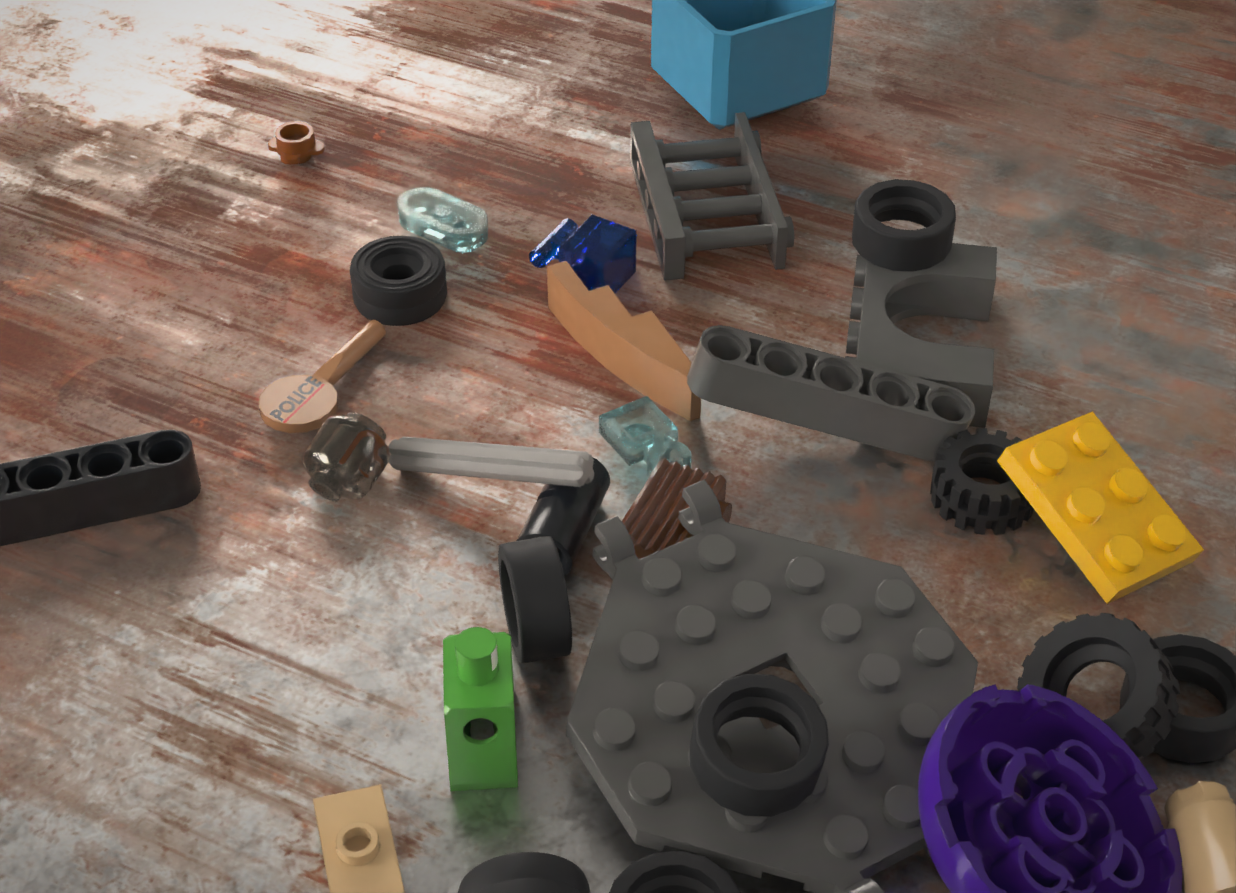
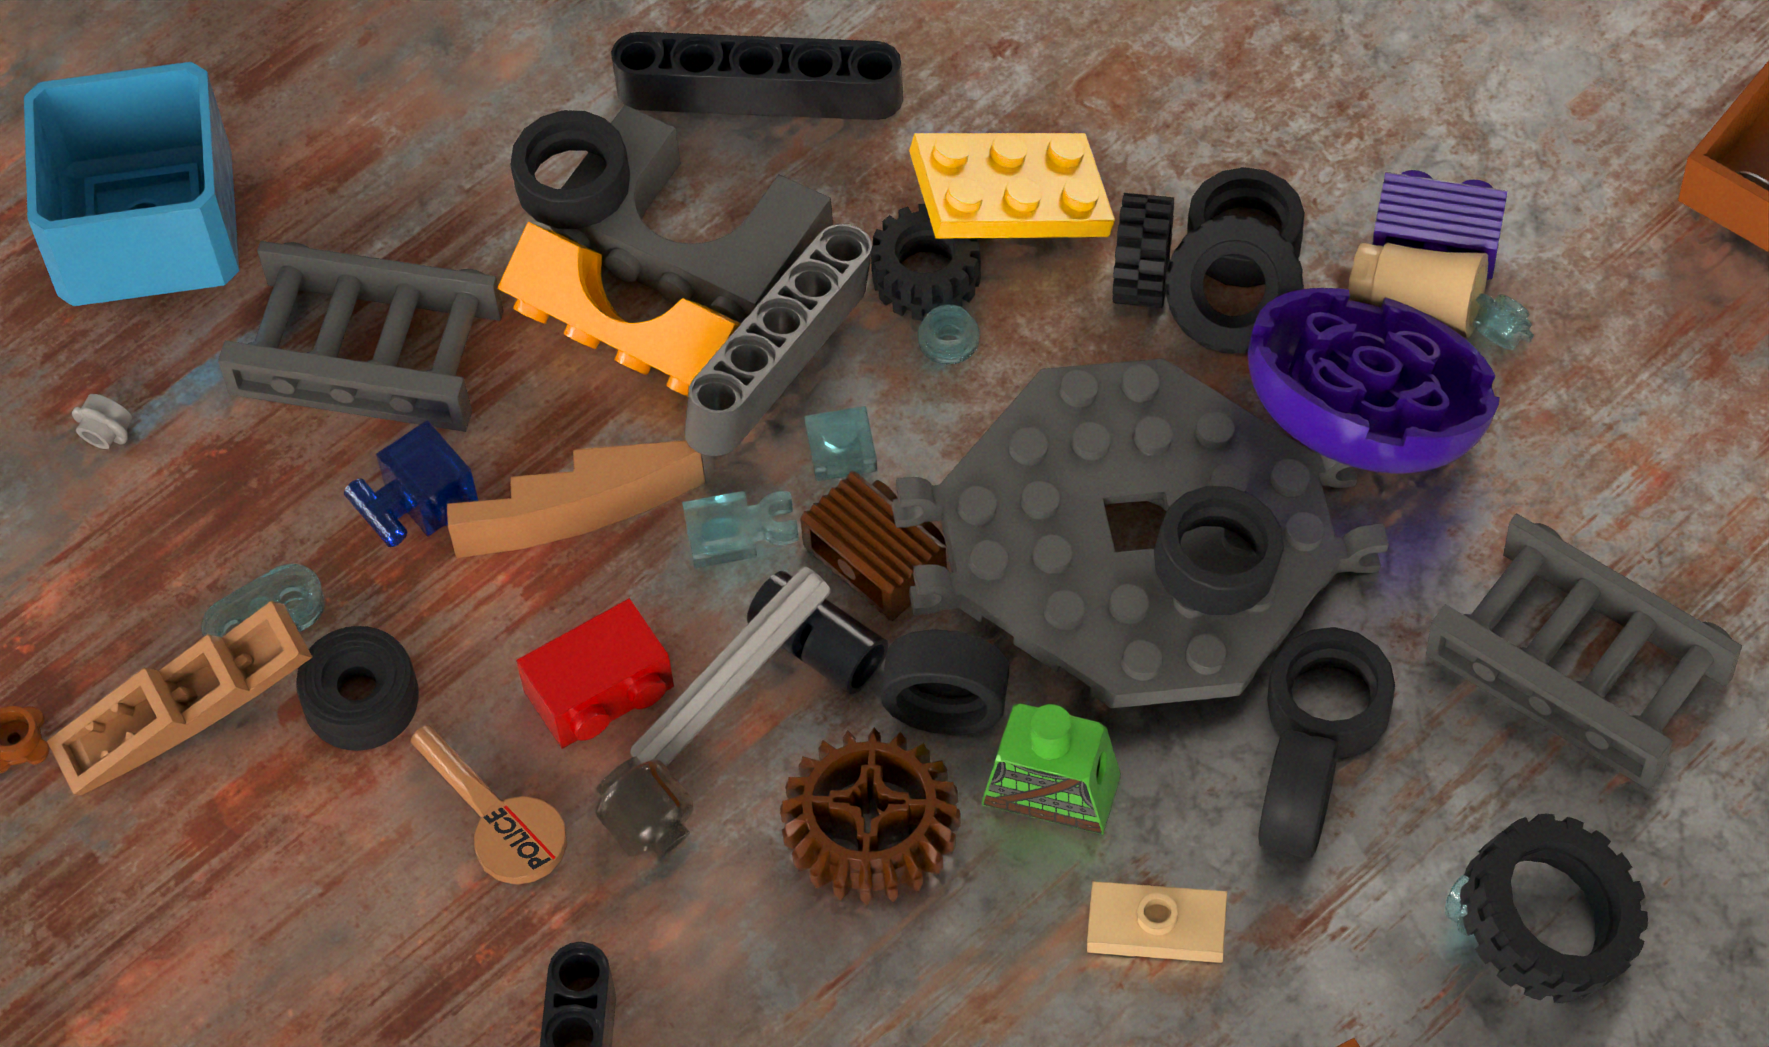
camera: 65 degrees left, 15 degrees up
none -> medium nougat slope [46,601,313,796]
none -> light grey plate [72,394,133,449]
none -> light orange arch [497,222,741,397]
none -> red brick [516,598,674,749]
none -> black beam [611,32,903,120]
none -> reddish brown gear [780,727,961,906]
none -> clear light blue plate [804,406,877,481]
none -> clear light blue plate [918,305,980,365]
none -> black tyre [1112,193,1174,308]

